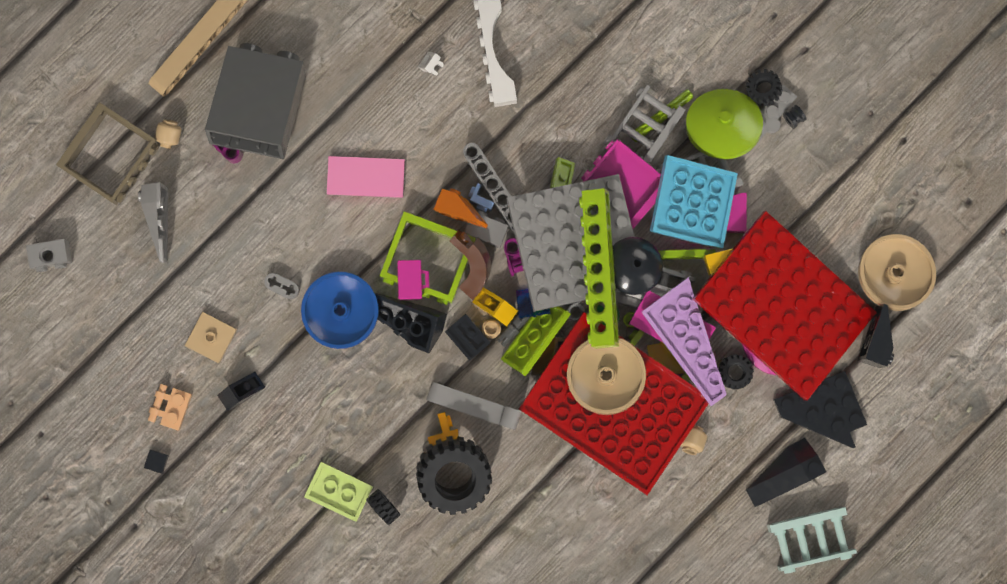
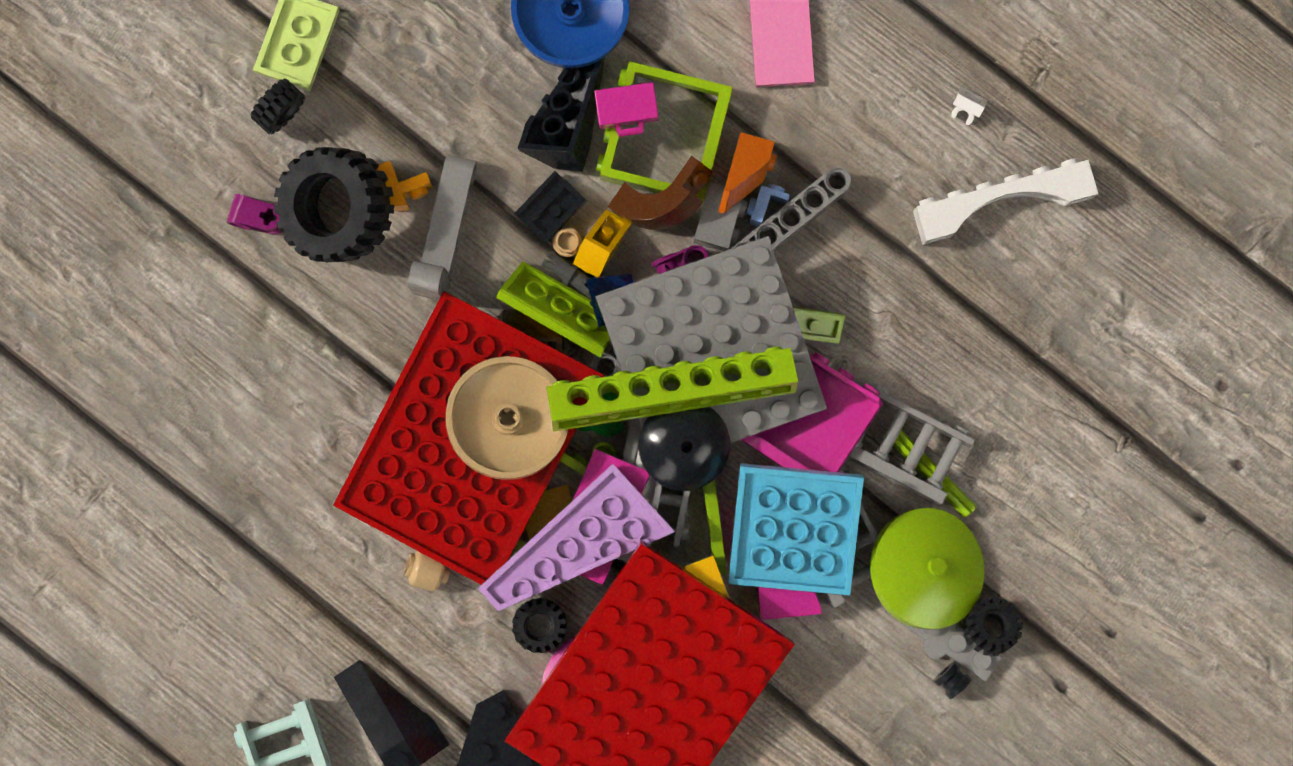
camera: 80 degrees right, 0 degrees up
none -> magenta piece [226,194,283,235]

